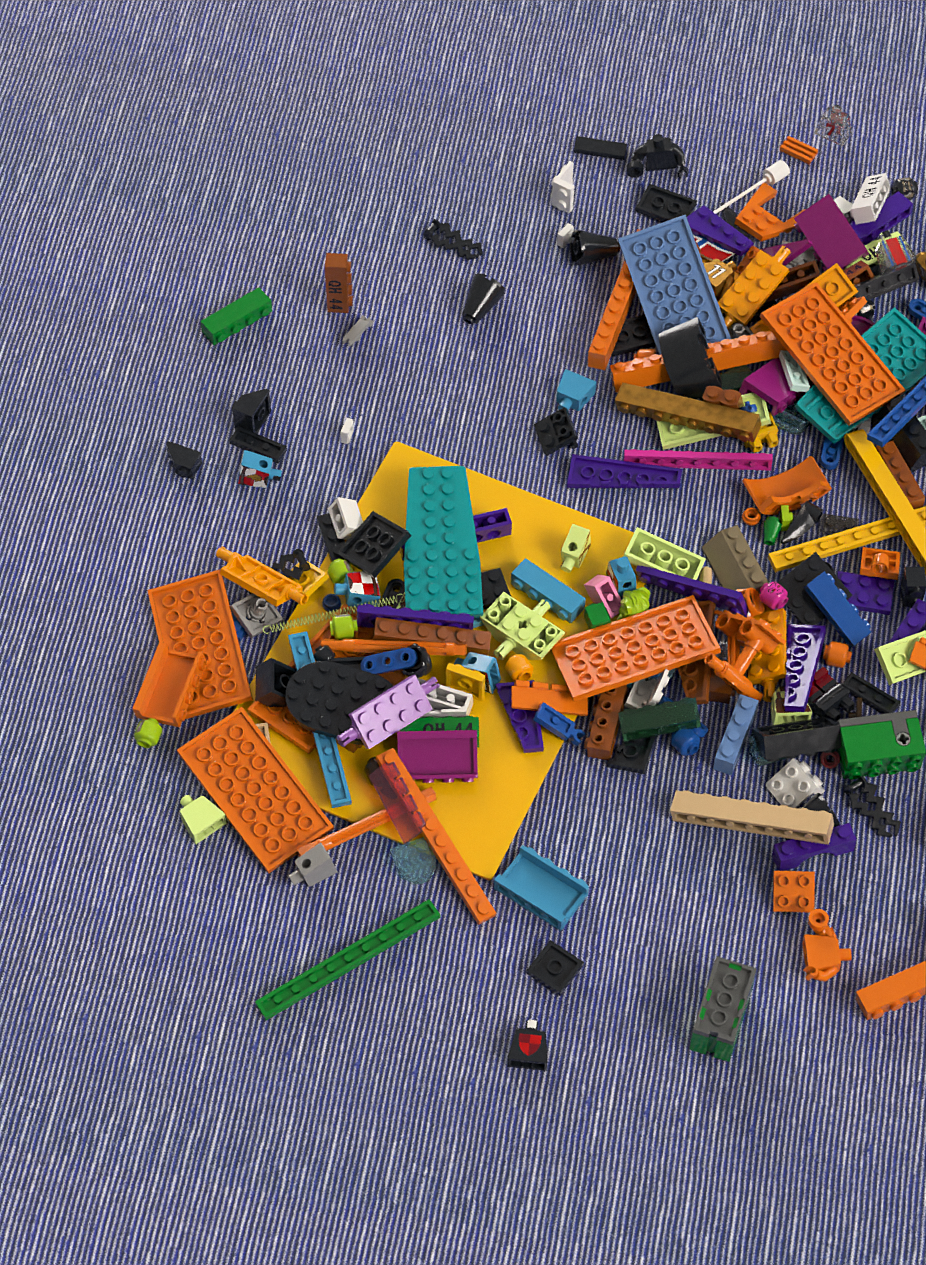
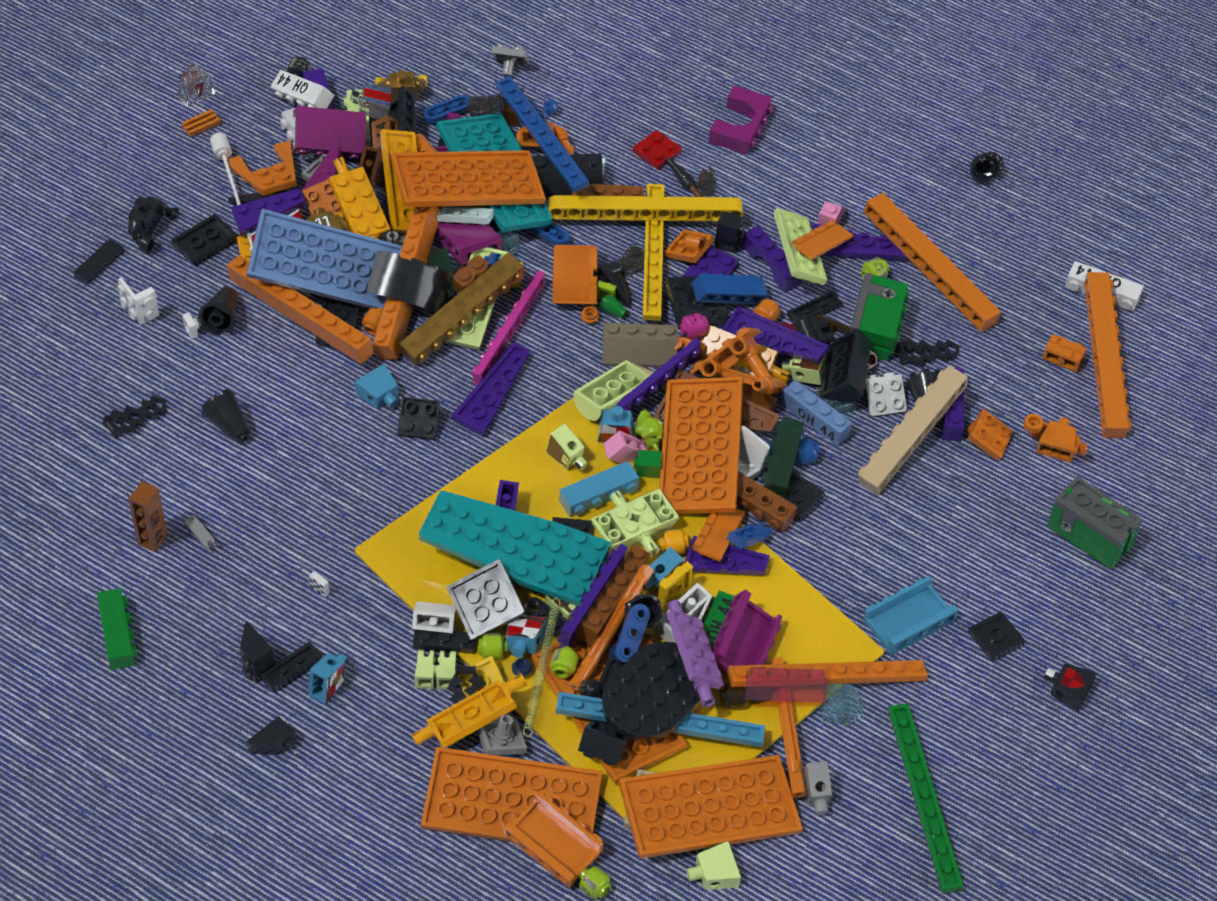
camera: 70 degrees left, 5 degrees down
none -> yellowish green legs [415,650,456,689]

